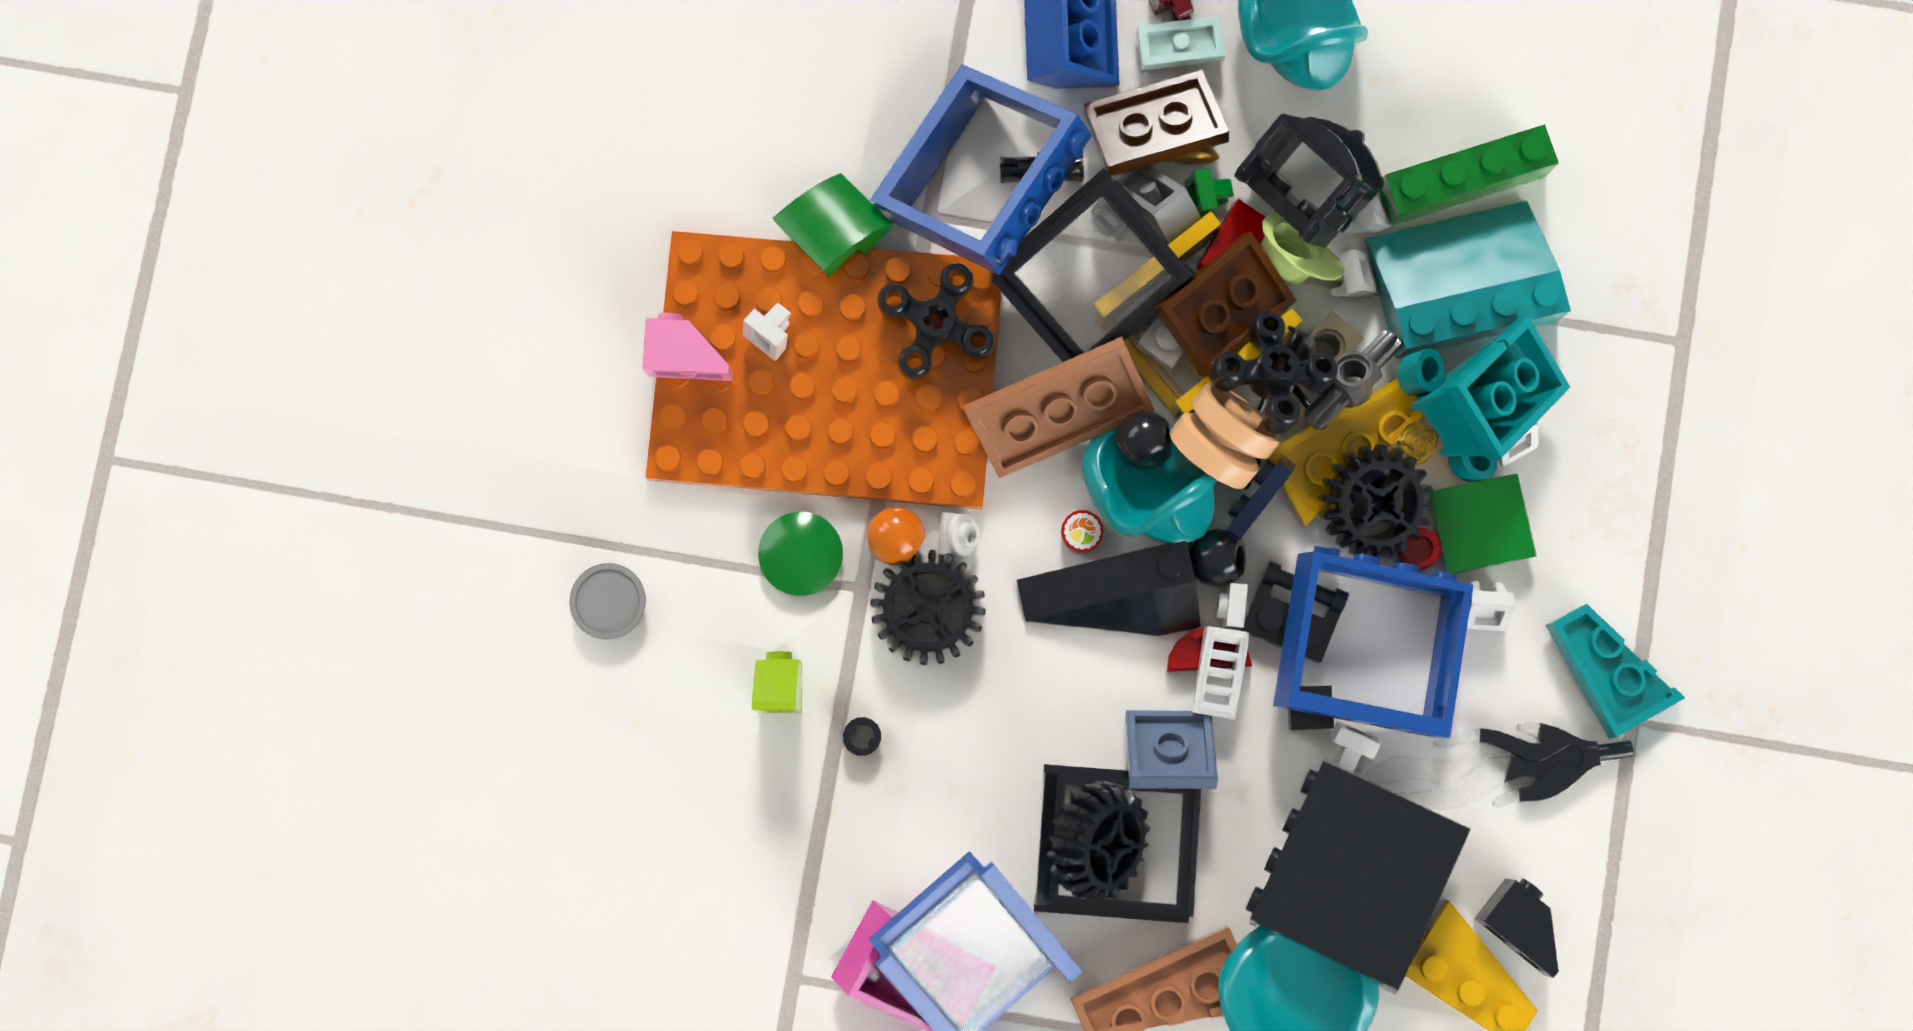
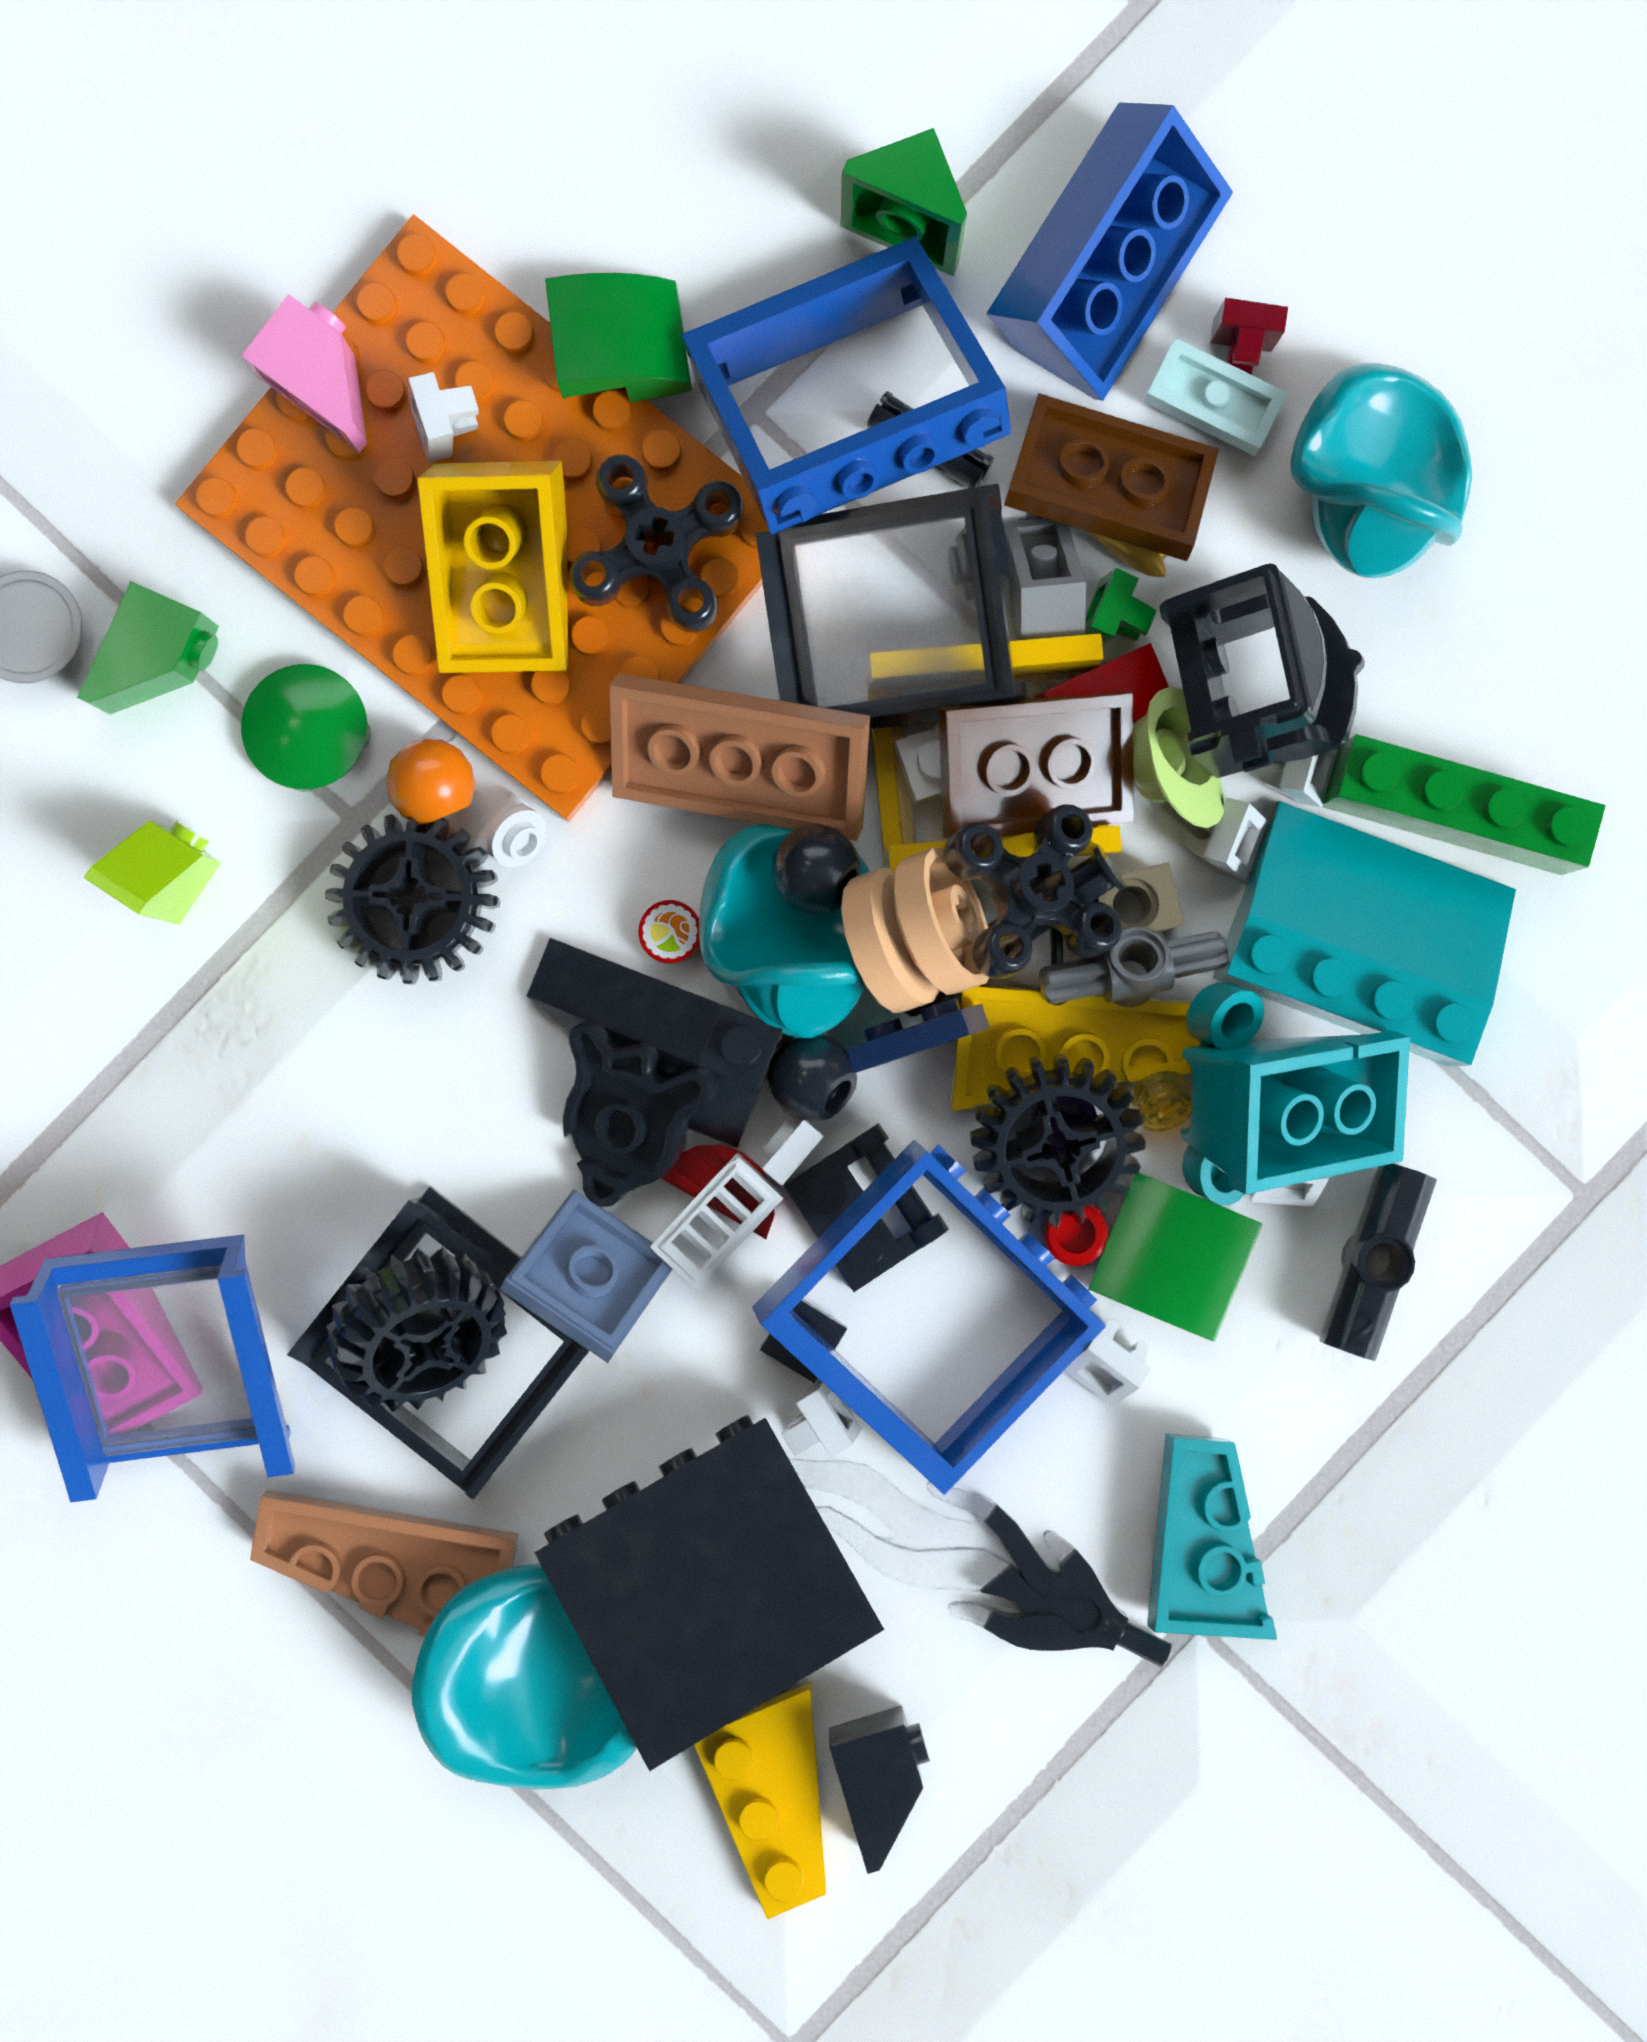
camera: 30 degrees right, 5 degrees up
black bush [843,717,881,756] -> none
none -> slope [77,581,219,715]
none -> yellow slope [417,461,568,673]
none -> black tile [563,1021,718,1207]
none -> green slope [840,128,967,277]
none -> black piece [1319,1163,1437,1362]

